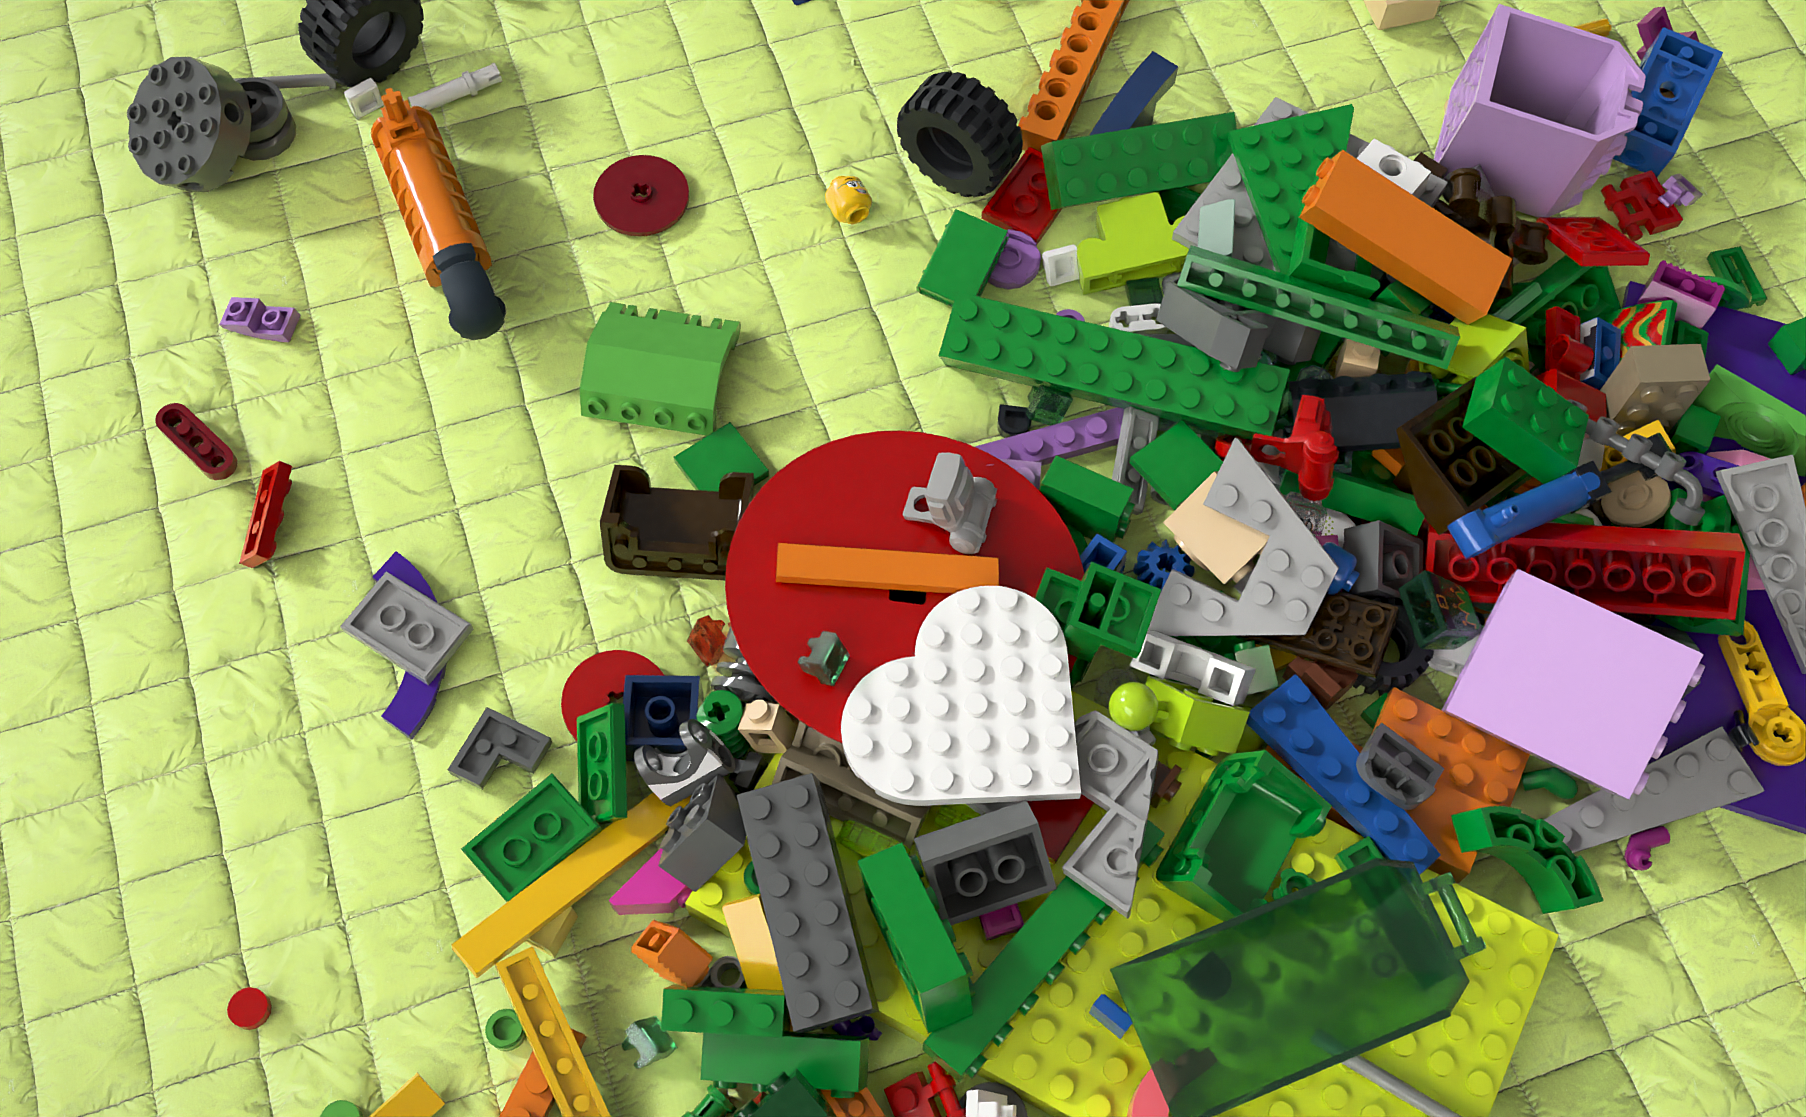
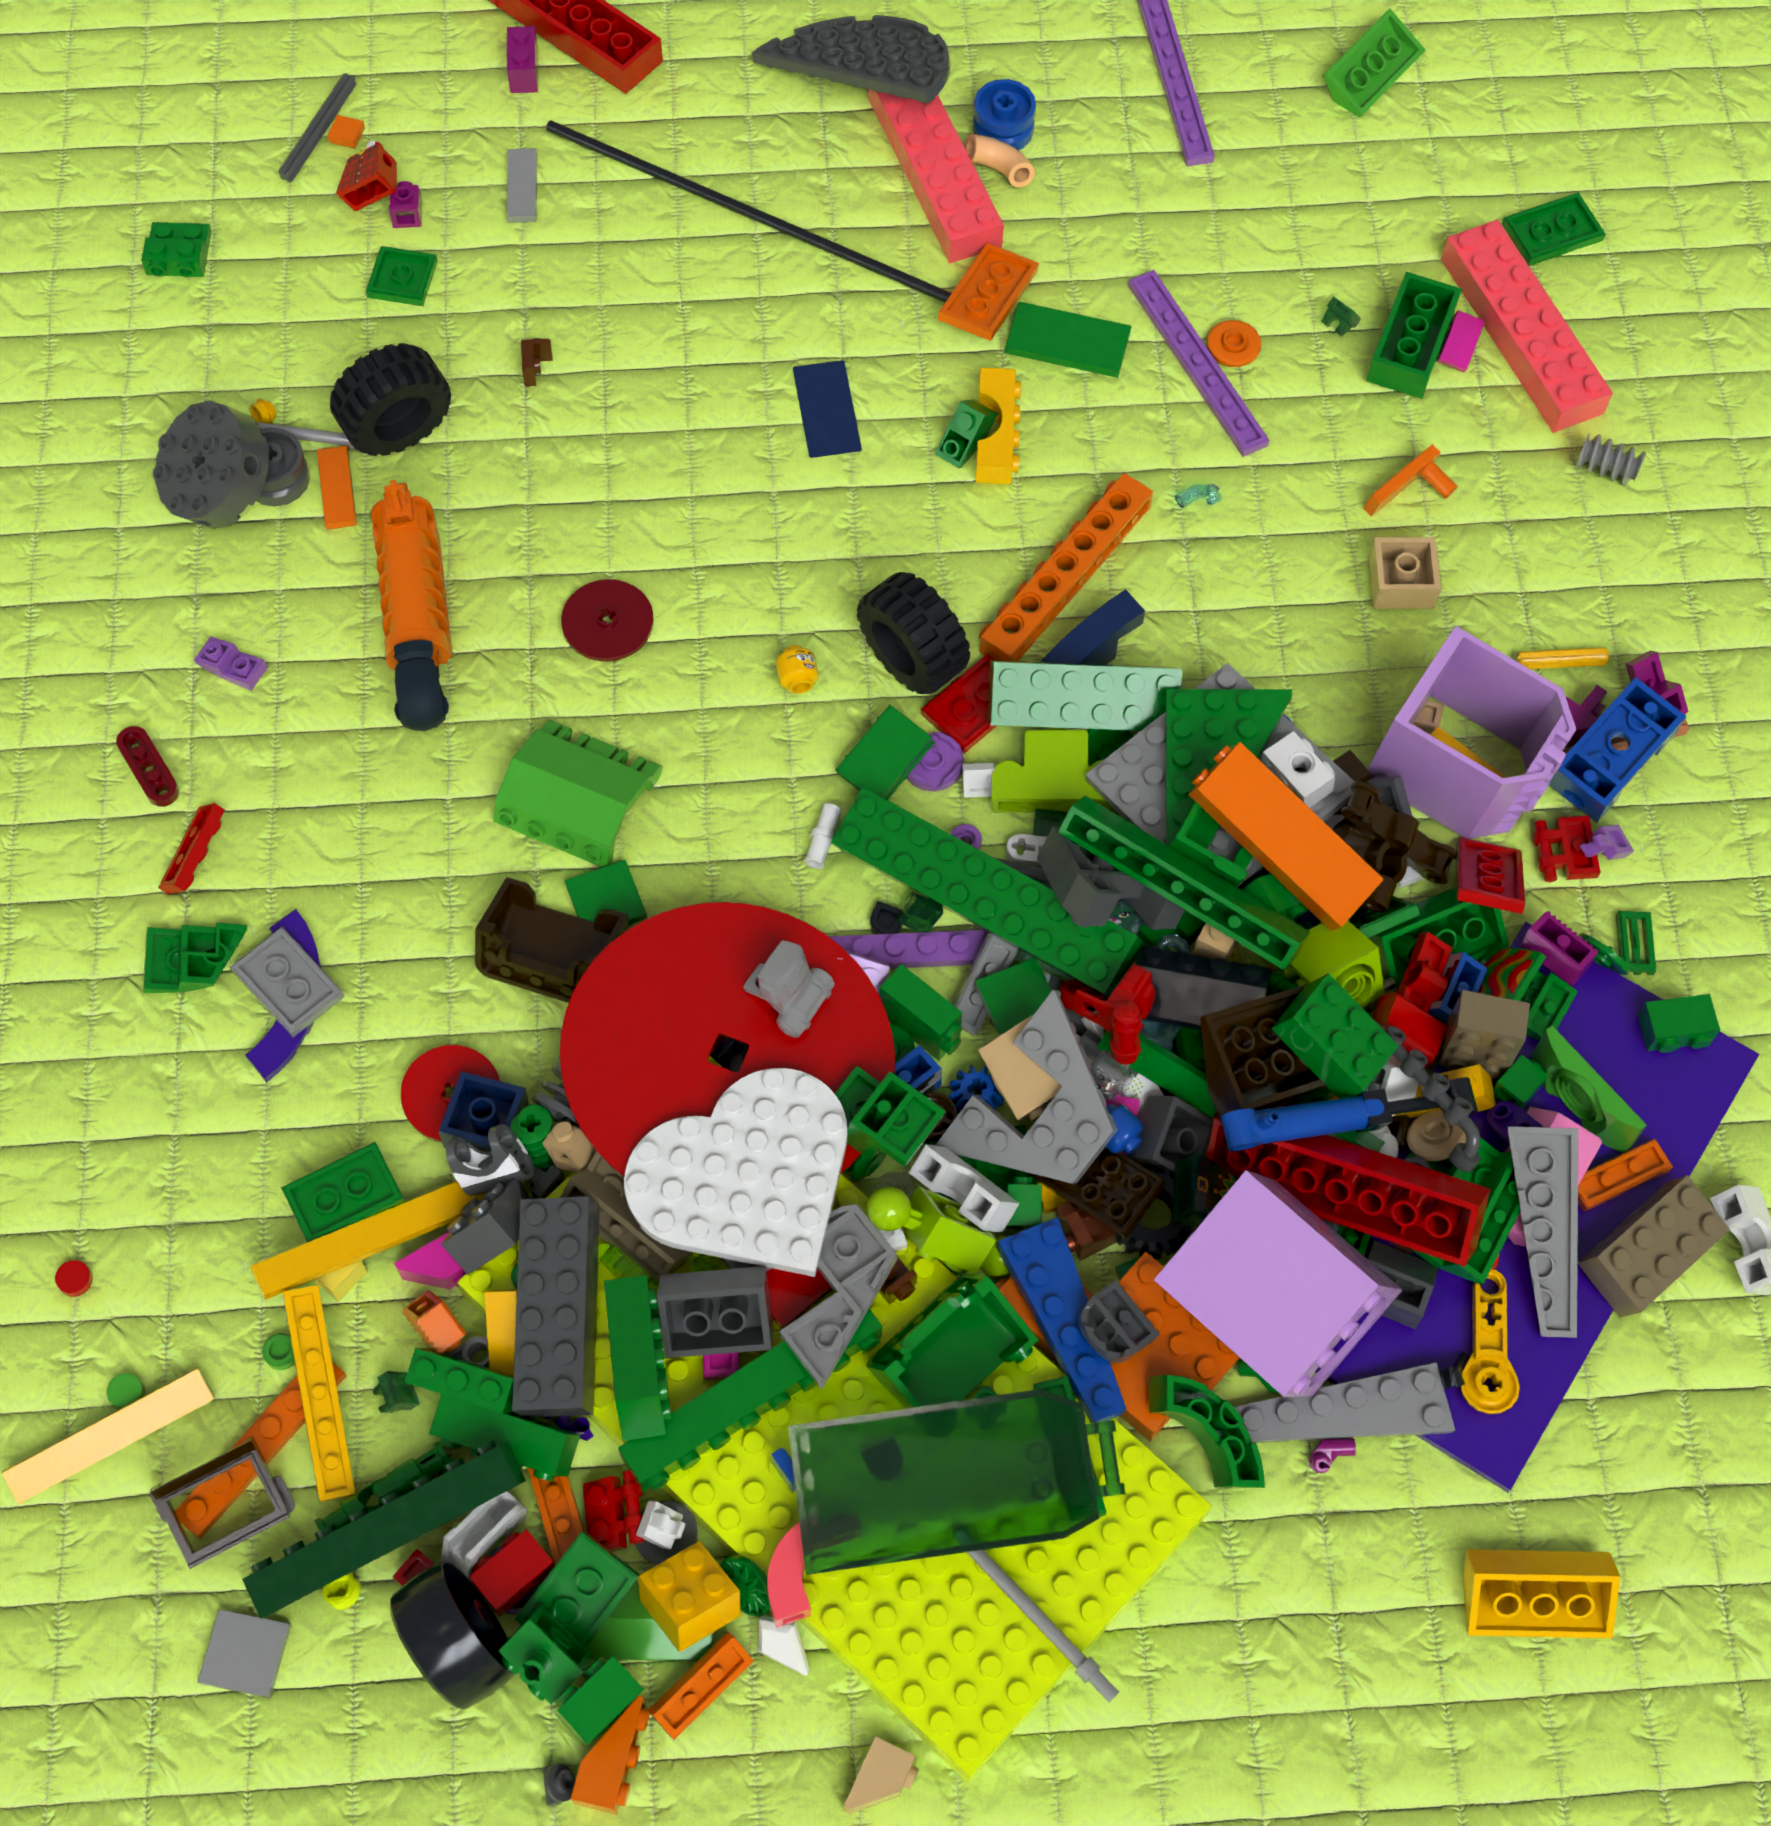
camera: 15 degrees right, 0 degrees up
white tile [344,78,384,119] -> none
white pin [408,63,503,111] -> none
dark grey plate [447,707,553,790] -> none
green tile [577,703,627,826] -> none
clear red tile [687,615,726,667] -> none
orange tile [776,543,999,594] -> none
tile [797,631,850,686] -> none
slope [1198,199,1235,258] -> none
none -> green slope [143,923,247,993]
none -> yellow plate [250,398,276,424]
none -> orange tile [317,445,357,530]
none -> white pin [804,803,842,869]

